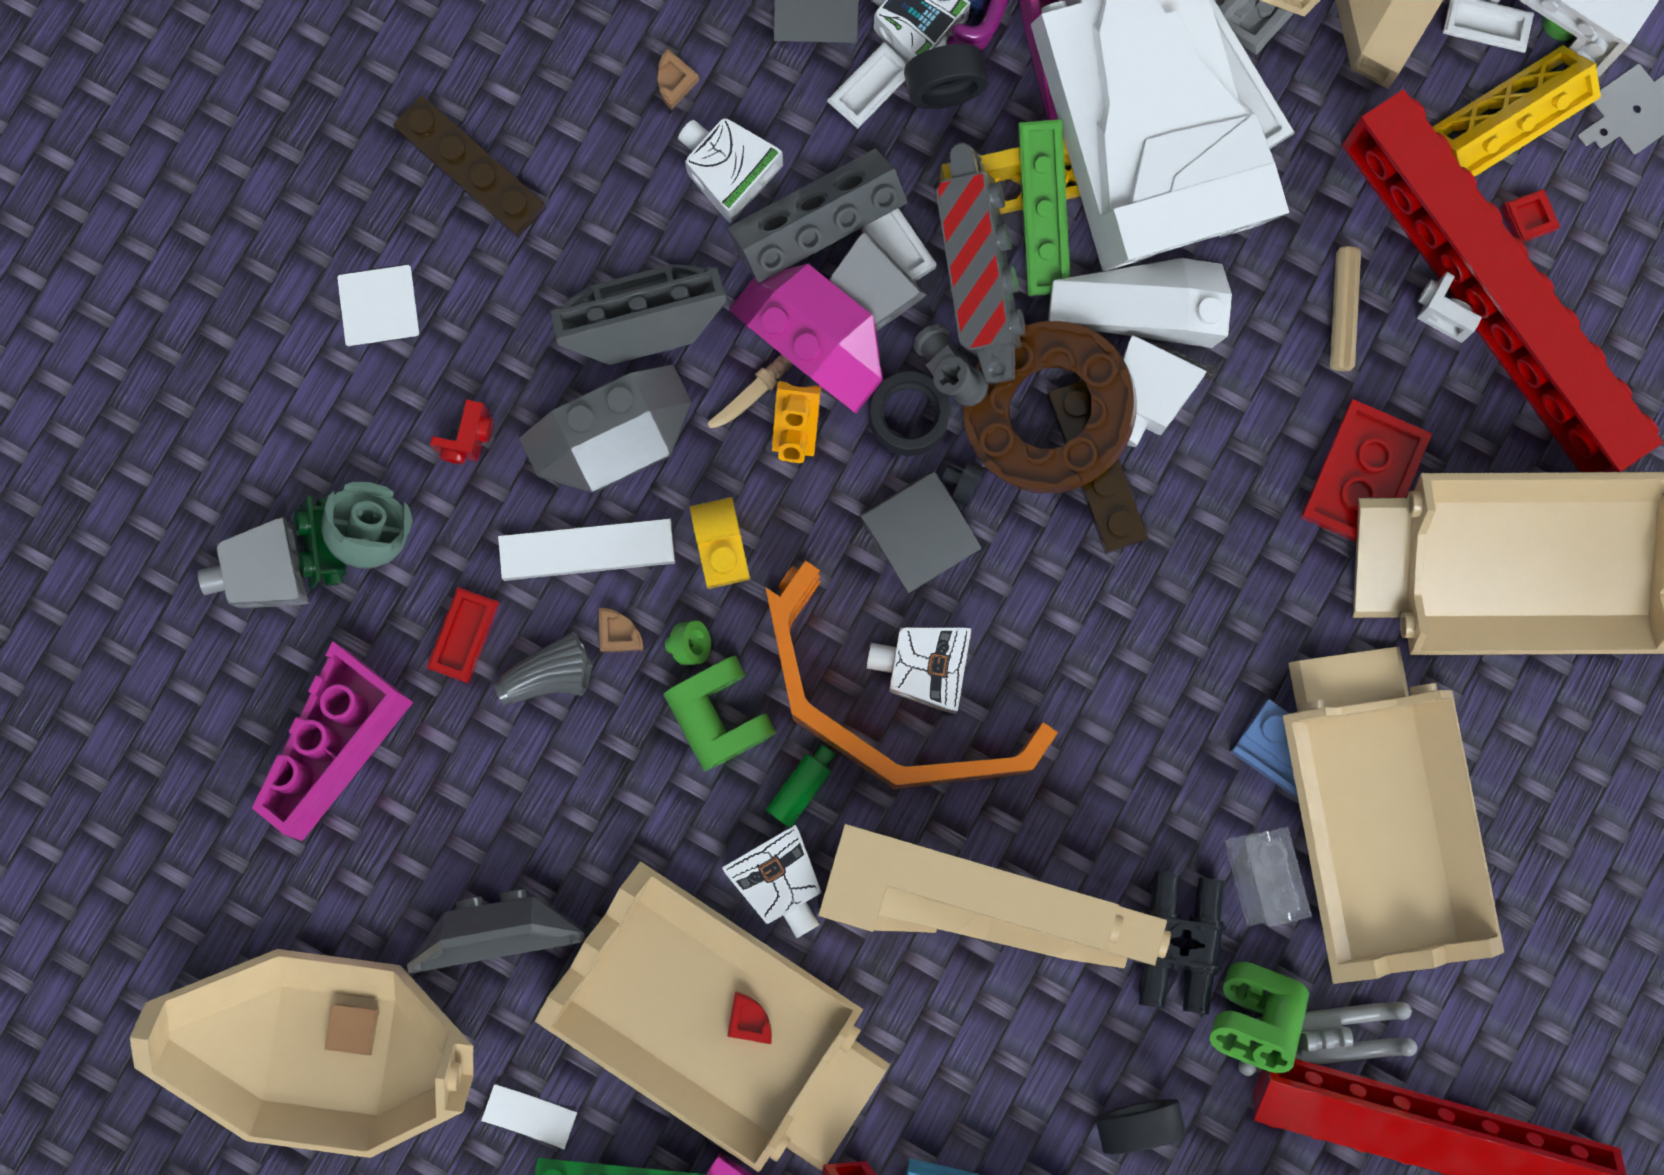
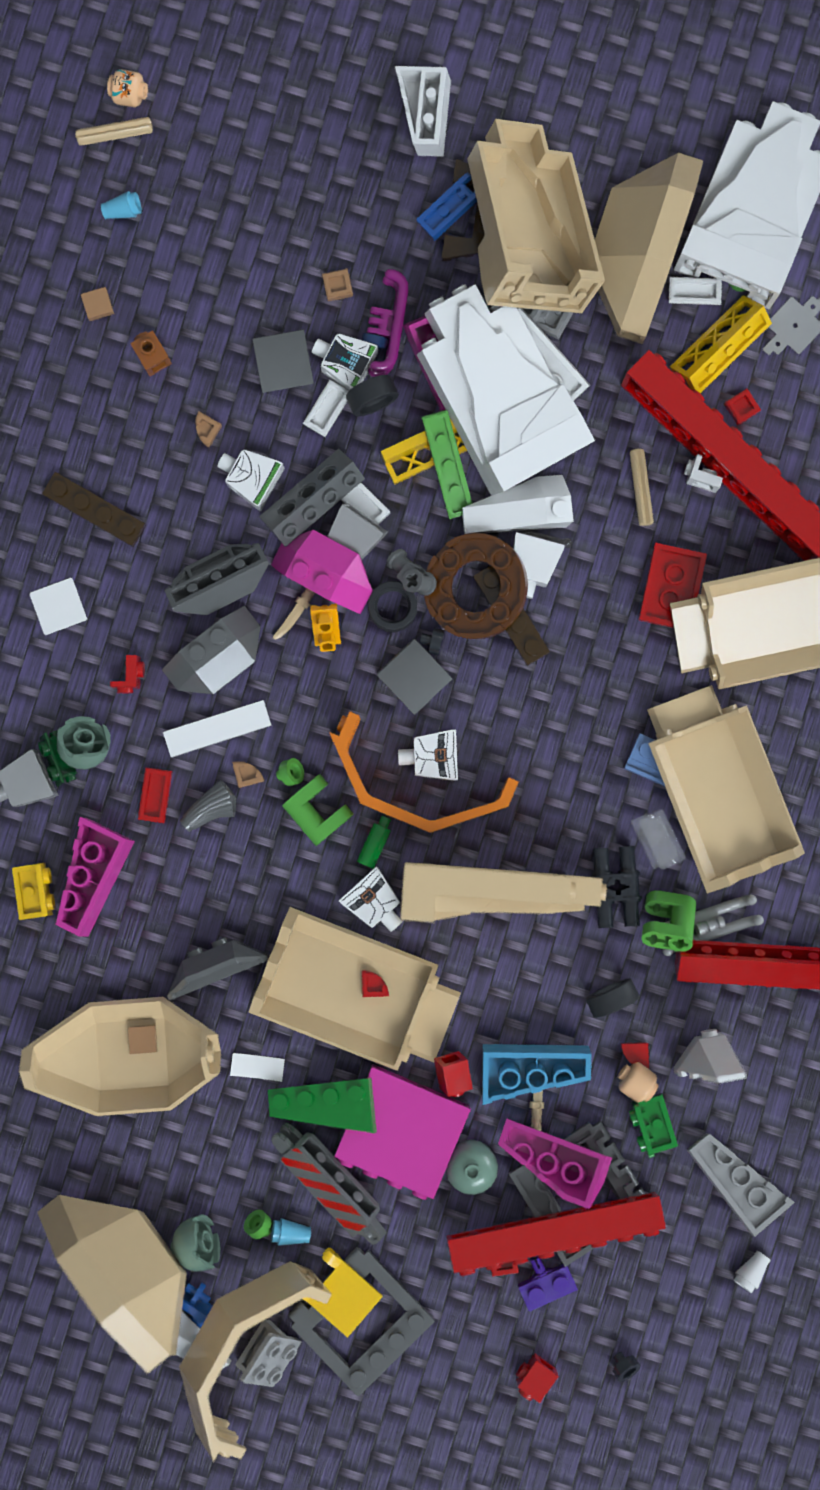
camera: 10 degrees left, 5 degrees up
yellow brick [690,497,750,589] -> none
dark grey hinge [936,142,1025,384] -> none
none -> yellow bracket [12,863,55,920]

